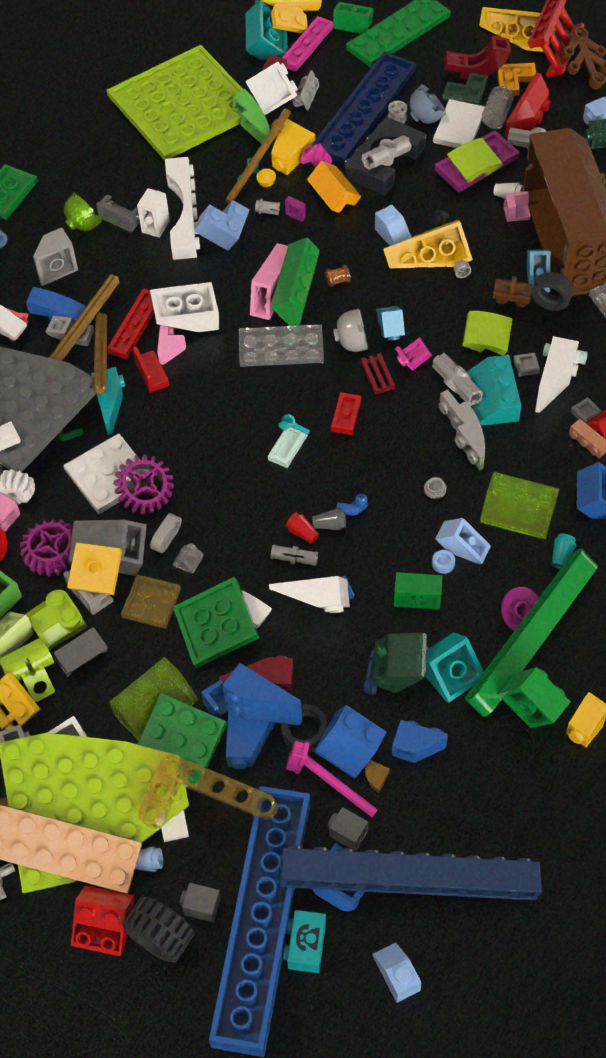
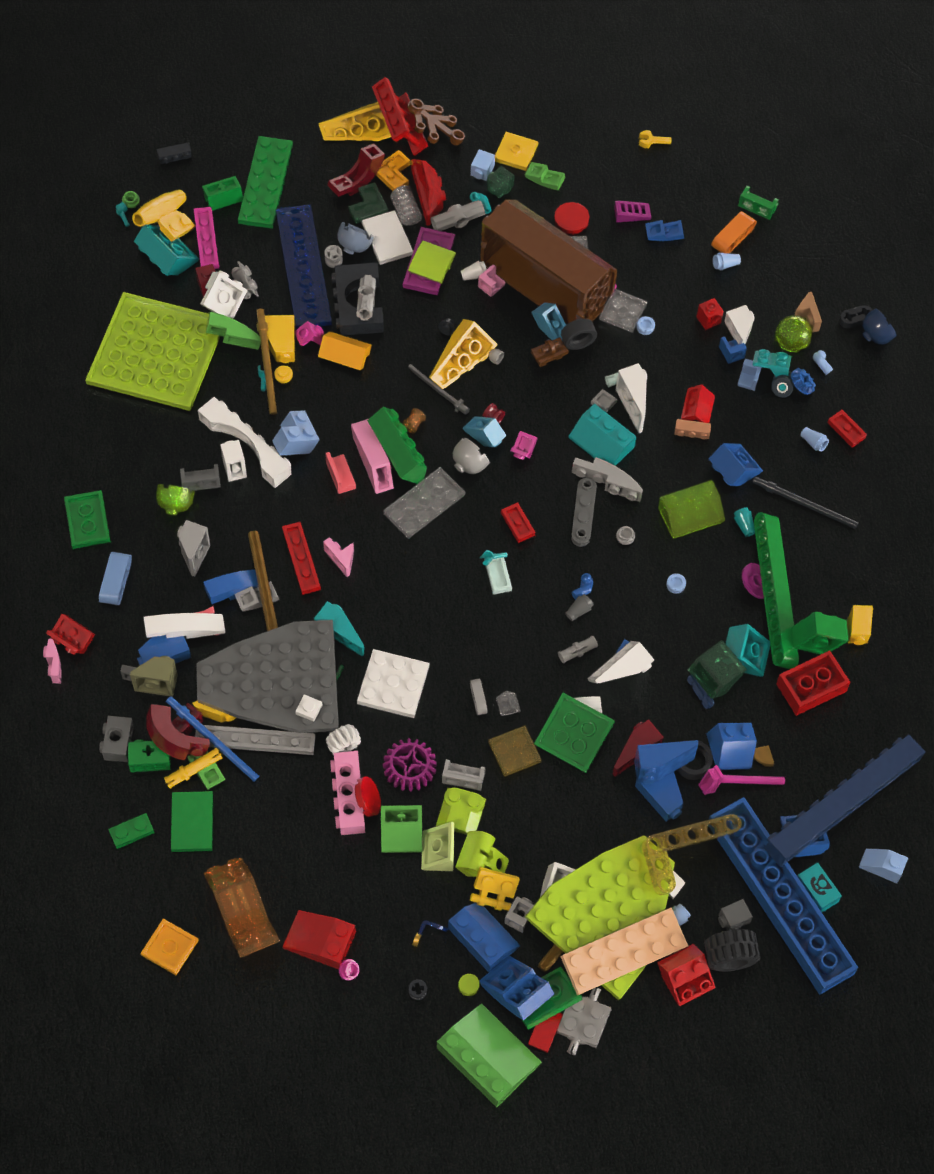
camera: 45 degrees left, 5 degrees up
dark grey hinge [54,627,108,676] -> none
yellow plate [67,543,122,595] -> none
flat silver slope [69,520,146,576] -> none
pearl gold axle [94,312,107,395] -> none
clear neon green slope [110,657,198,741] -> none
magenta gear [113,454,174,514] -> none
red panel [133,346,170,393] -> none
green plate [138,693,228,790] -> none
white slope [150,282,219,332] -> none
blue panel [201,680,228,719] -> none
light grey pin [255,199,280,215] -> none
magenta tile [285,196,306,222] -> none
red cone [285,512,319,544] -> none
dark grey brick [328,807,368,851] -> none
dark red tile [361,353,395,395] -> none
light blue slope [375,205,411,246] -> none
blue slope [392,720,448,763] -> none
green hinge [394,572,442,610] -> none
light grey piece [432,353,484,406] -> none
light blue slope [435,518,491,564] -> none
lime slope [463,311,512,355] -> none
dark grey tile [571,398,602,424] -> none
none -> coral panel [326,452,356,494]
none -> flat silver sword [408,364,470,415]
none -> dark red wheel [482,403,505,423]
none -> dark grey plate [571,478,597,547]
none -> red brick [776,651,850,716]

